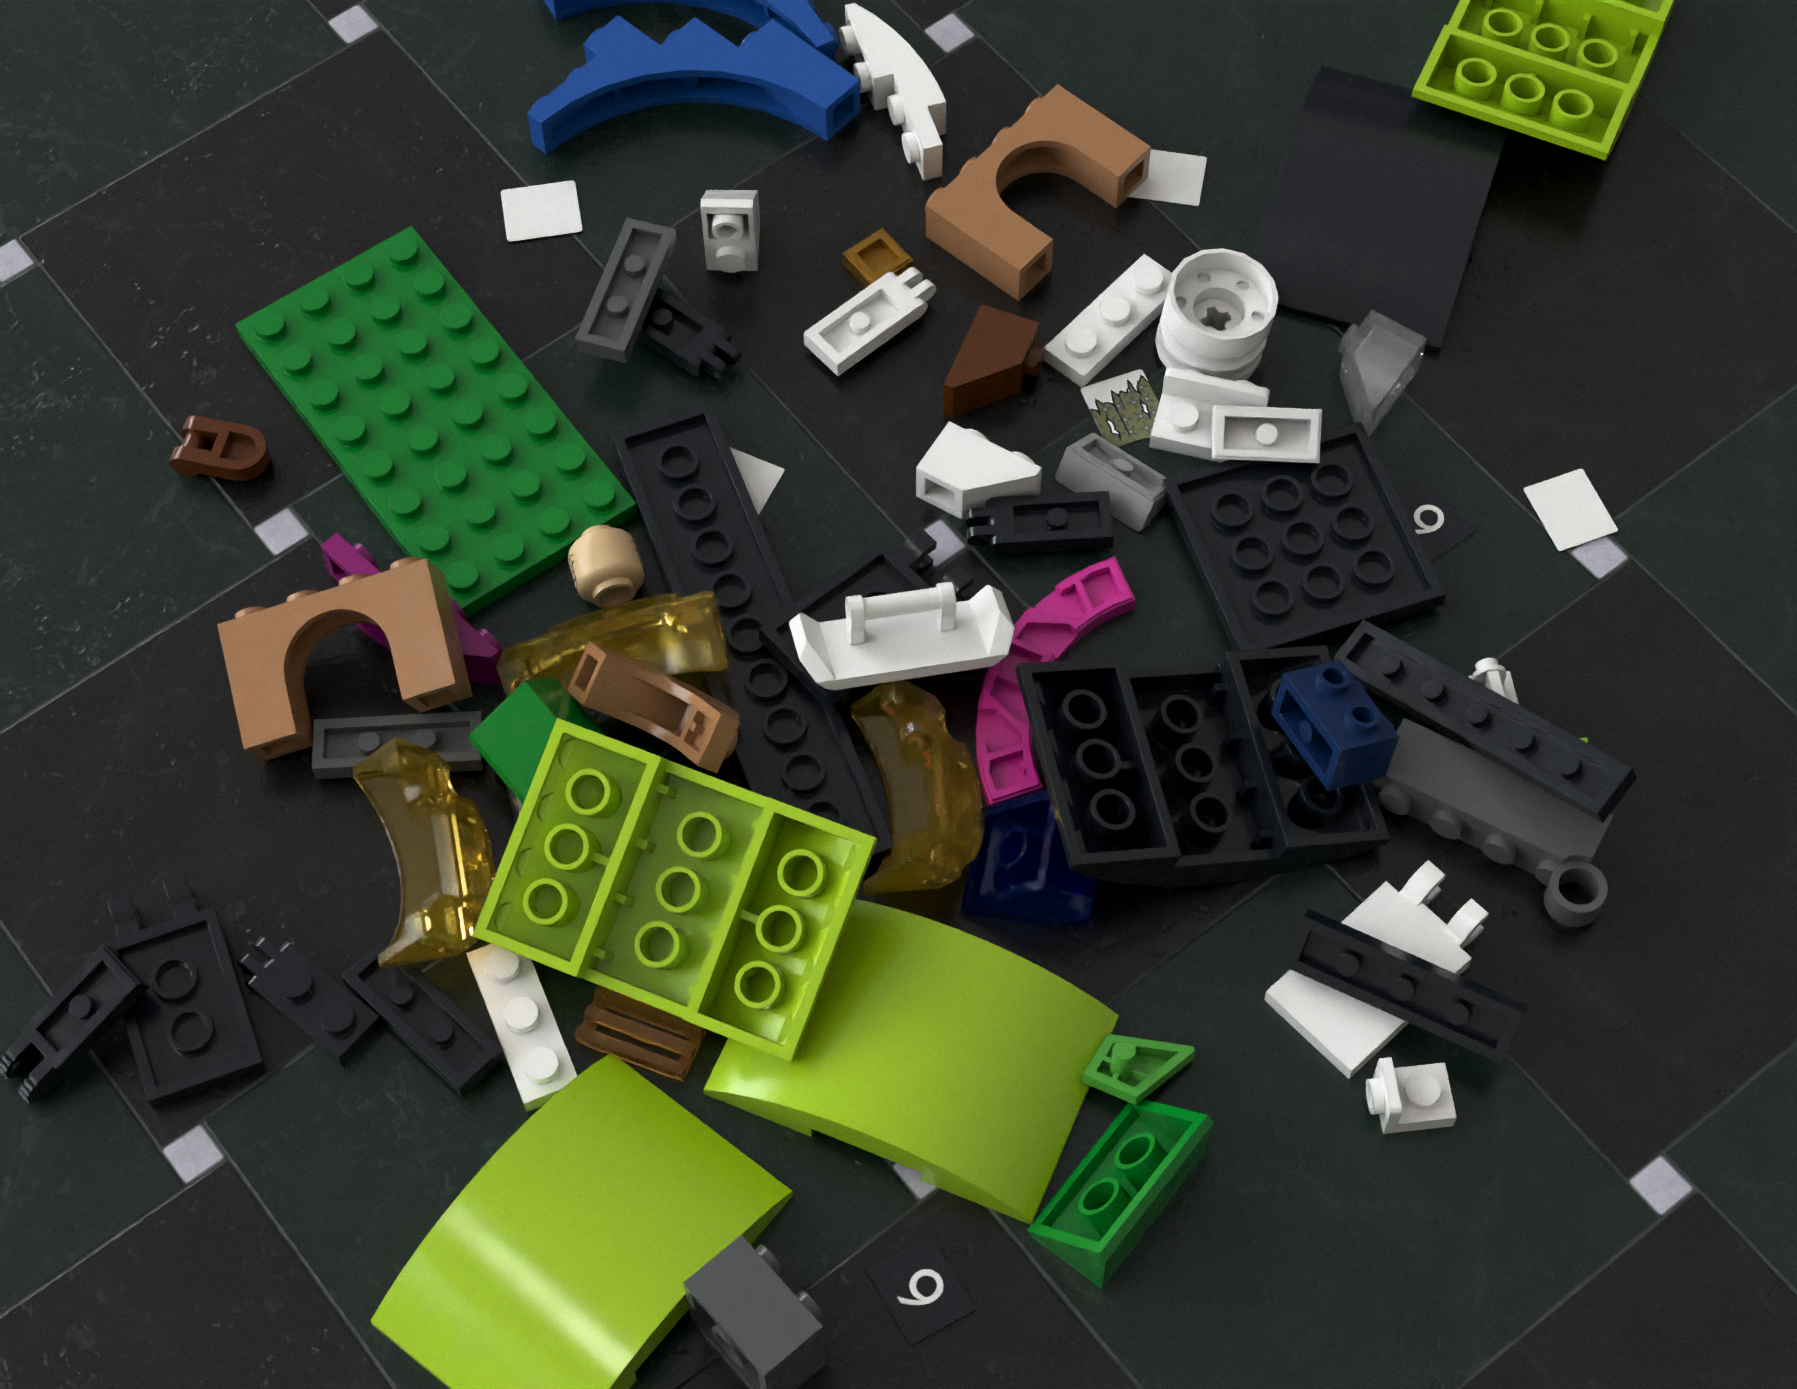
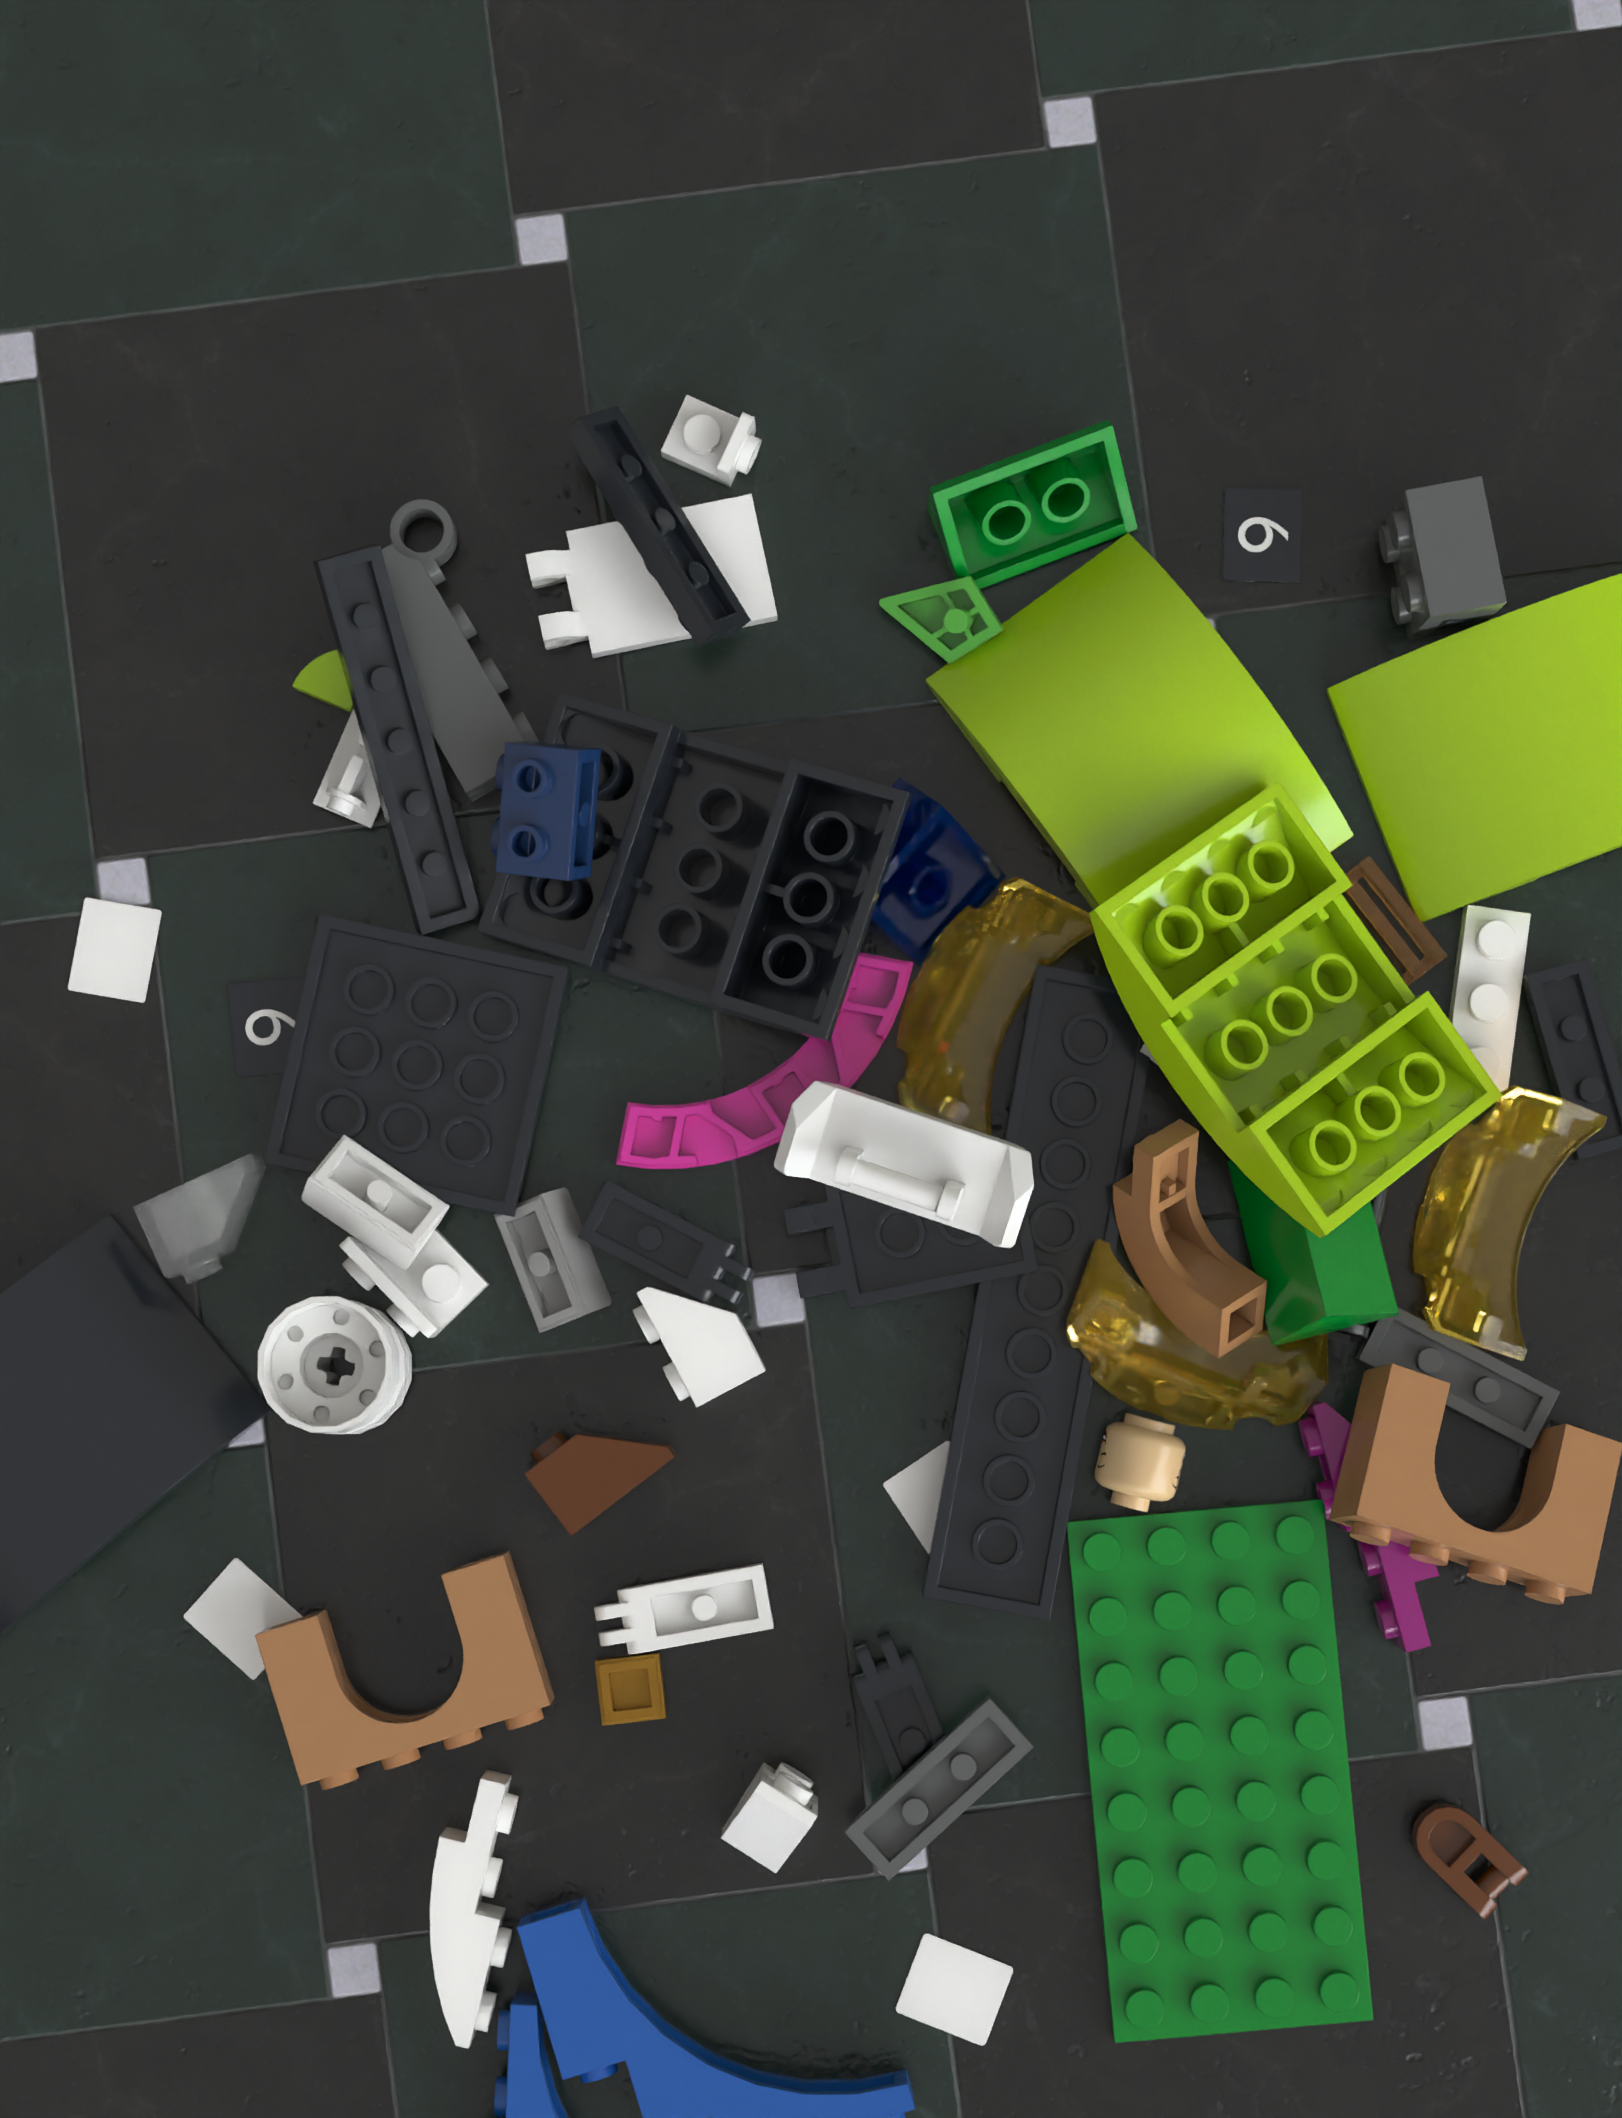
camera: 145 degrees left, 25 degrees up
white plate [1043,254,1172,388] -> none
sticker [1080,369,1159,447] -> none

